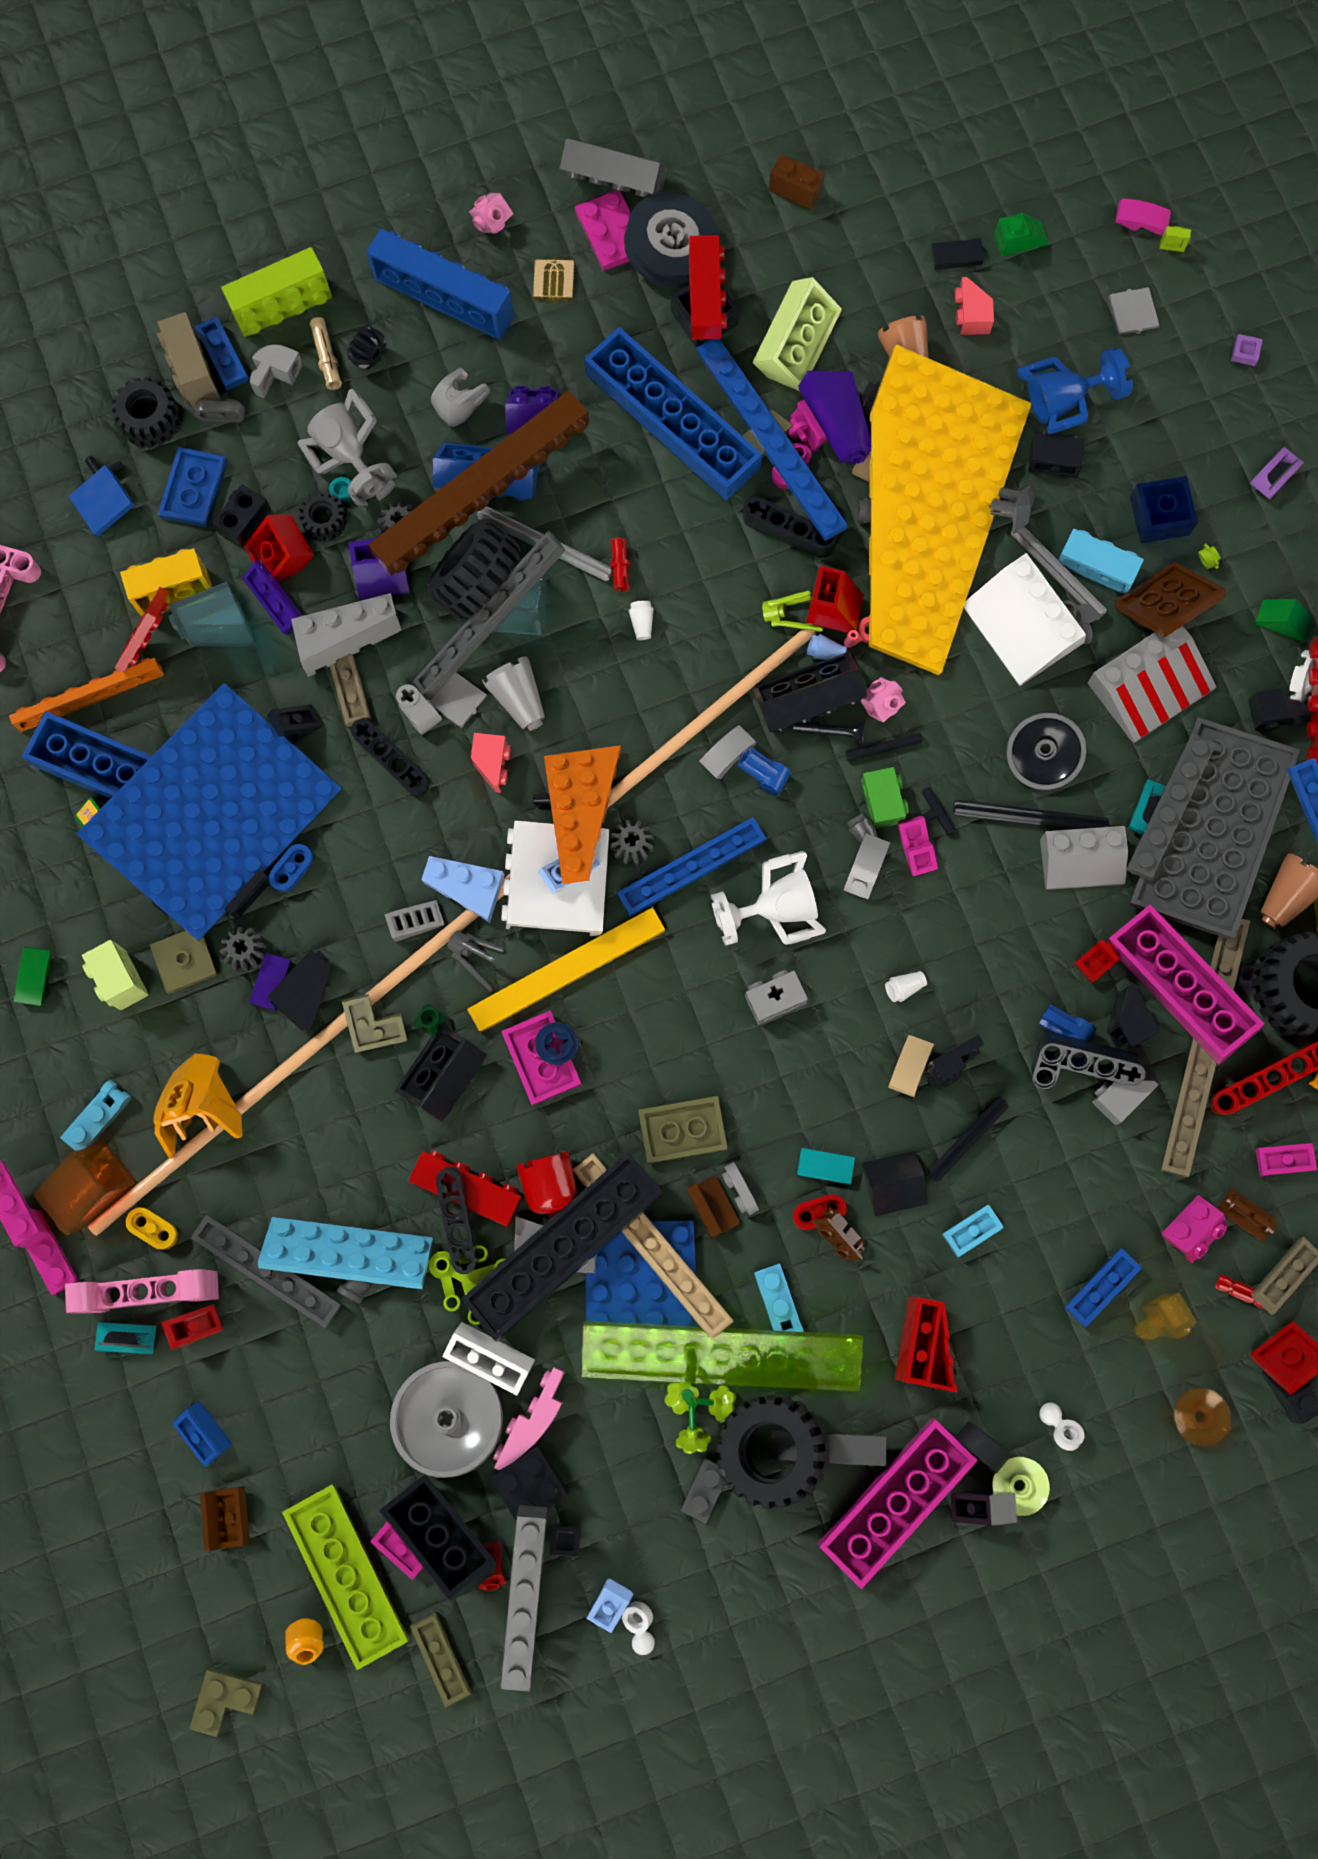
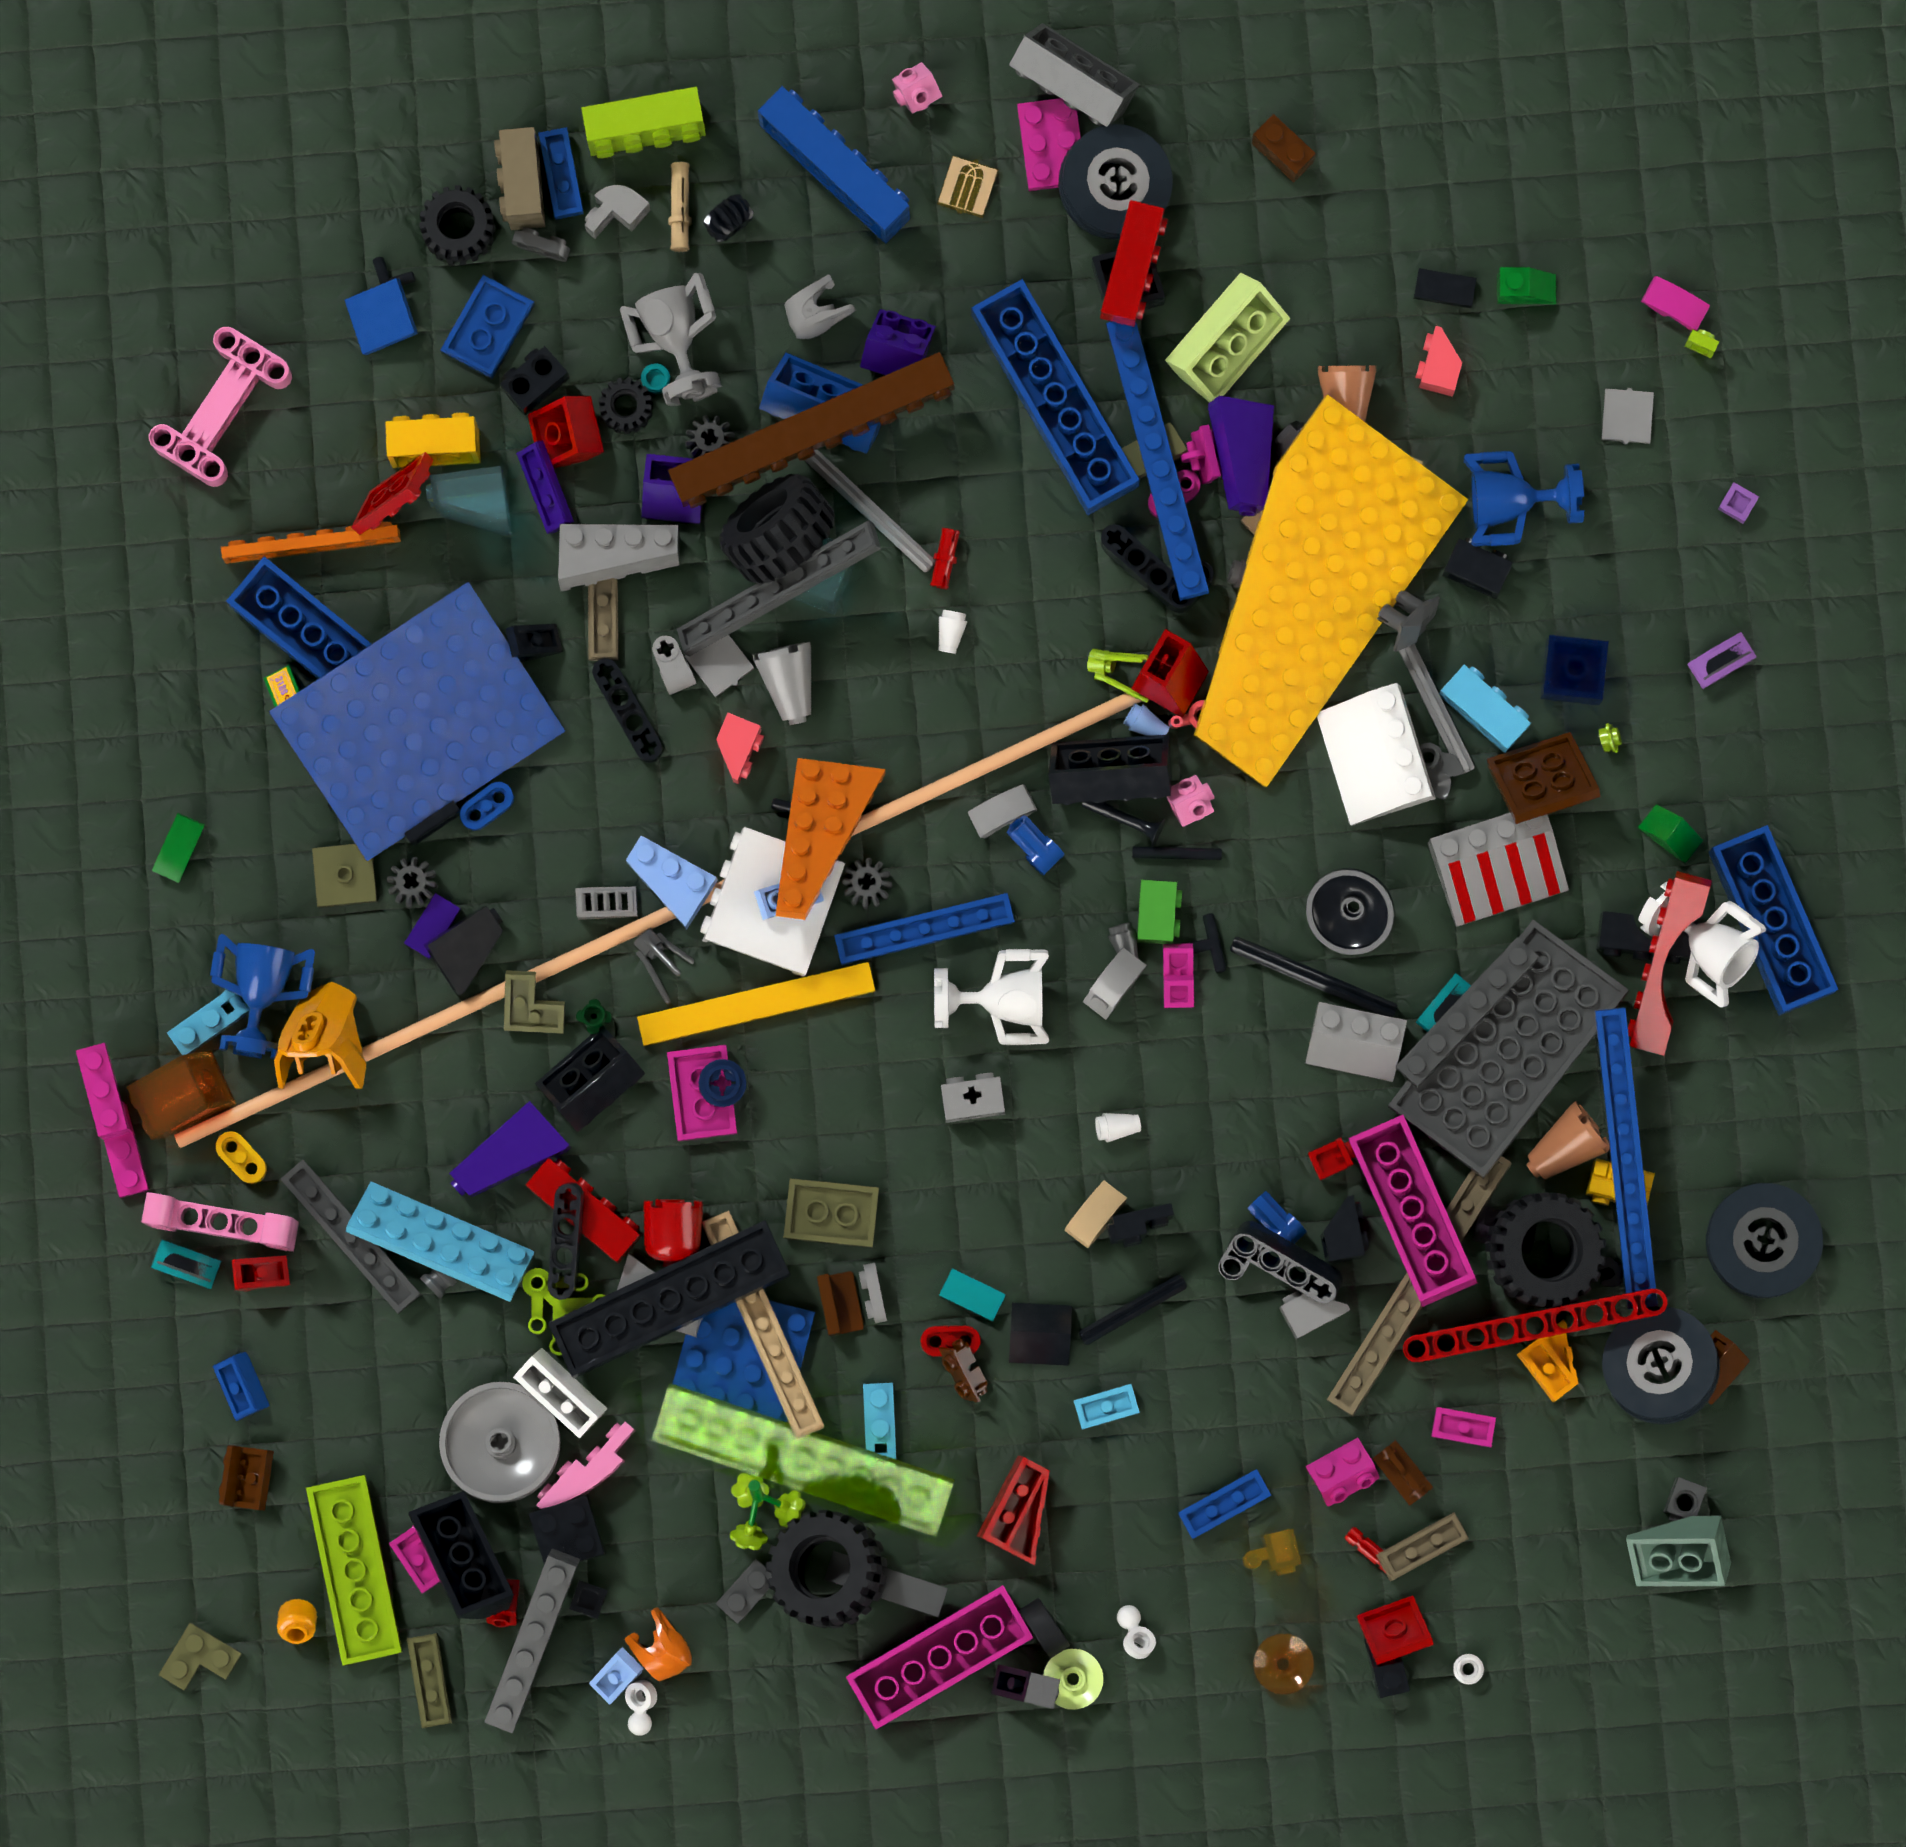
camera: 15 degrees right, 5 degrees up
yellowish green brick [82,940,149,1010] -> none
none -> blue piece [210,934,315,1060]
none -> dark purple slope [449,1101,571,1198]
none -> orange helmet [624,1607,692,1682]

